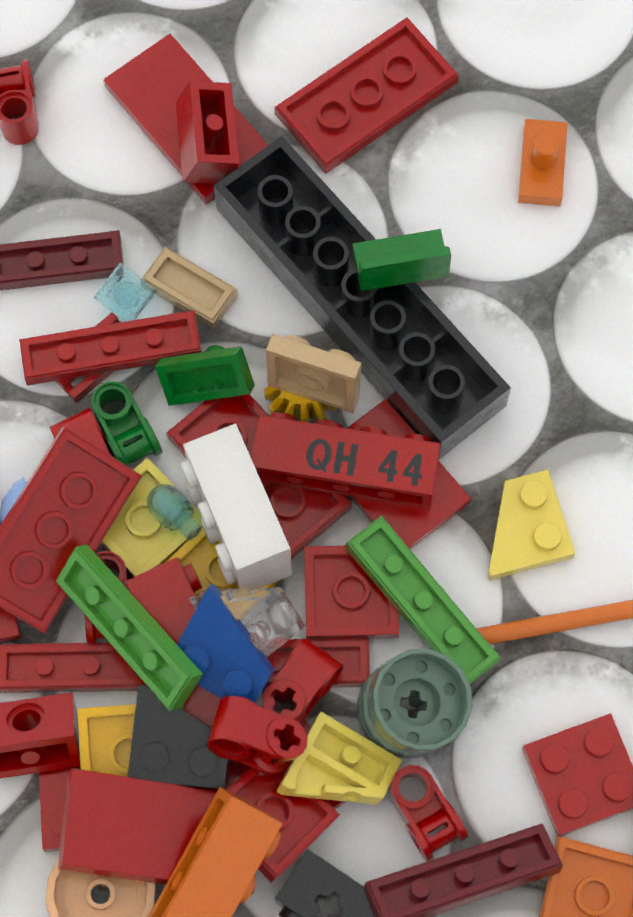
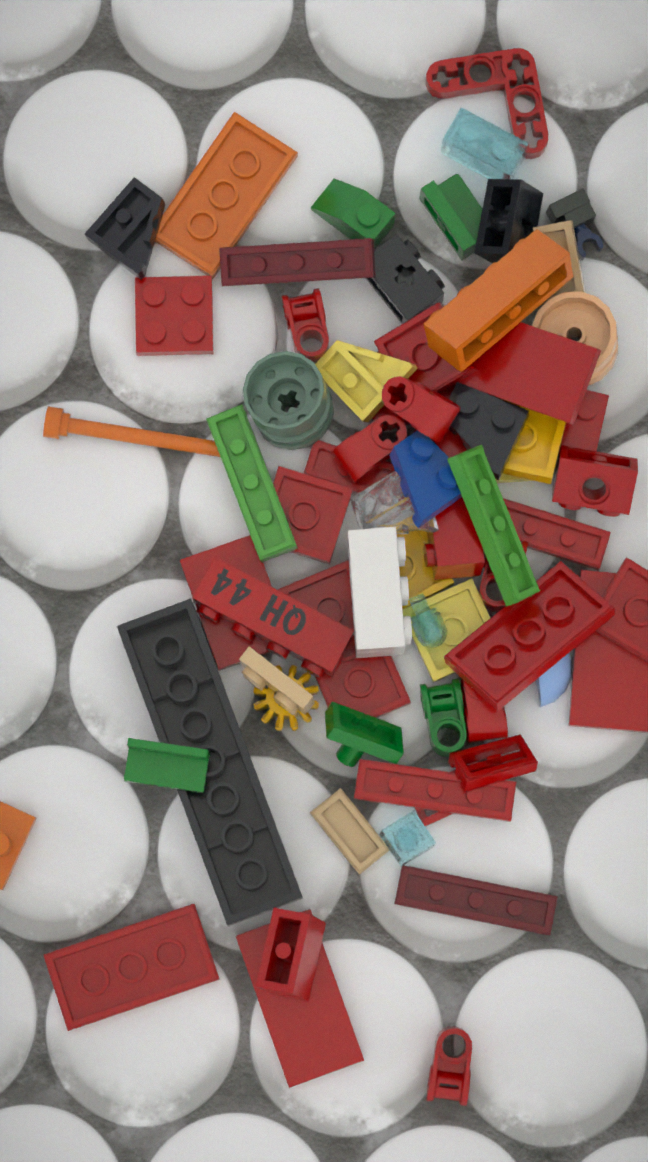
camera: 165 degrees left, 10 degrees up
light yellow wing [488,470,575,580] -> none
none -> red tile [448,734,538,791]

